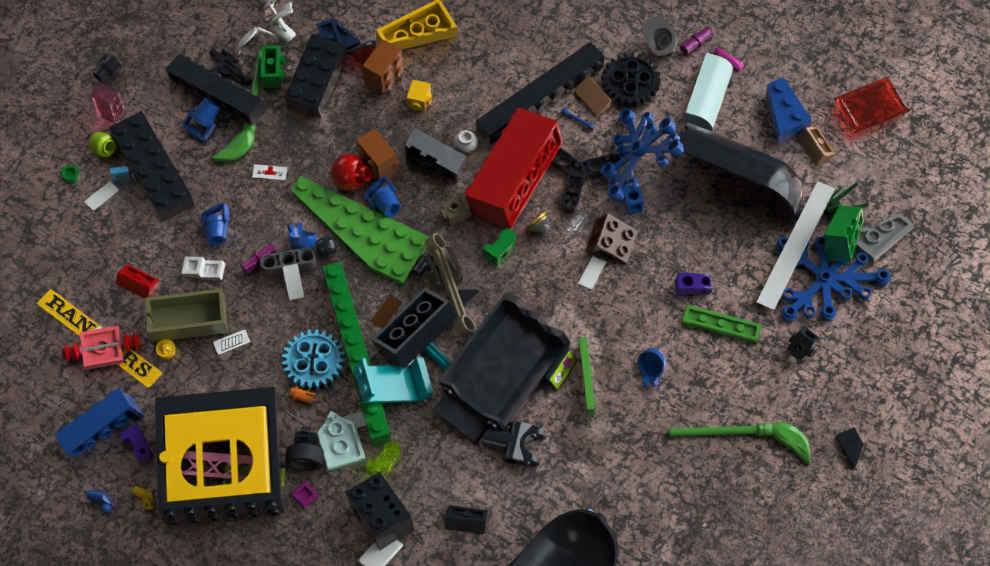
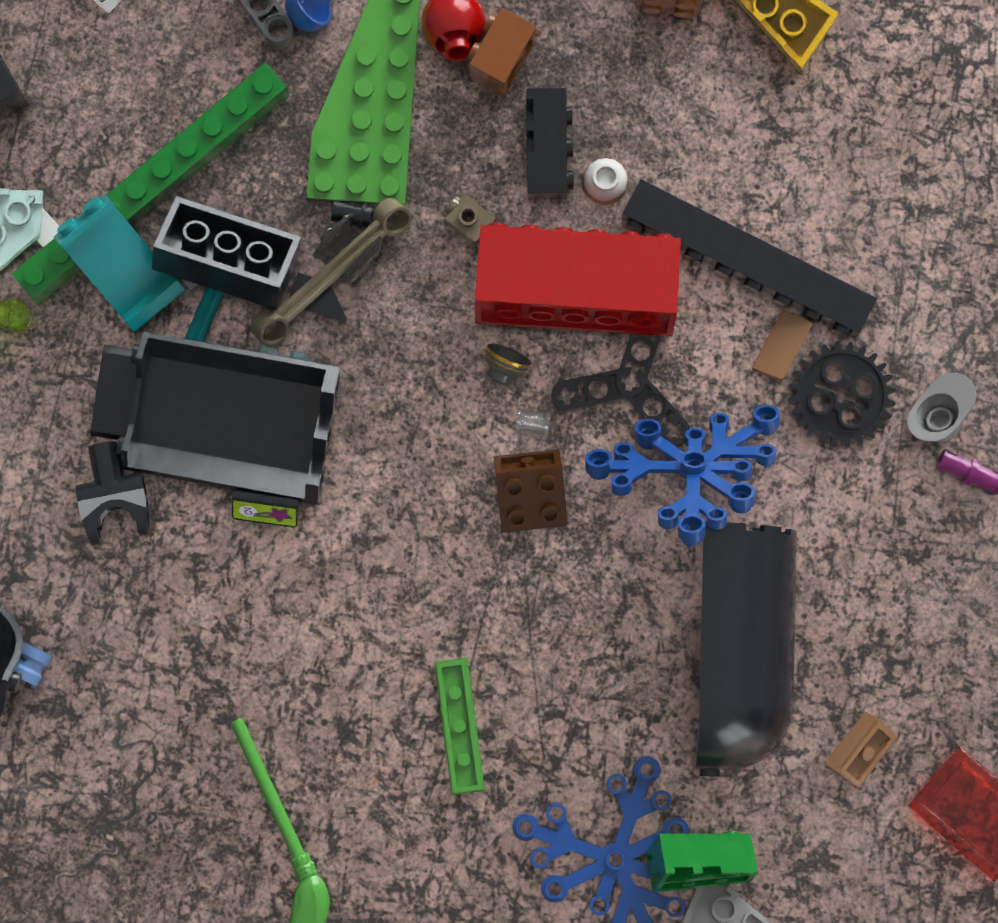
camera: 65 degrees right, 20 degrees up
medium azure gear [282,329,345,391] -> none
white sticker [283,264,304,300] -> none
orange pin [289,386,315,405] -> none
black piece [316,236,337,257] -> none
blue piece [364,176,401,217] -> none
reddish brown sticker [371,295,402,328] -> none
yellow brick [407,80,432,111] -> none
green leg [483,229,516,267] -> none
blue hinge [561,108,595,131] -> none
white sticker [578,256,606,289] -> none
bright green tile [579,337,595,417] -> none
blue leg [623,177,644,215] -> none
blue piece [637,348,667,387] -> none
dark purple leg [675,273,712,297] -> none
light aqua brick [684,53,733,130] -> none
dark pink piece [715,47,744,70] -> none
white sticker [757,181,835,310] -> none
blue wedge [765,77,812,145] -> none
black brick [786,327,821,361] -> none
dark green plant [824,183,869,217] -> none

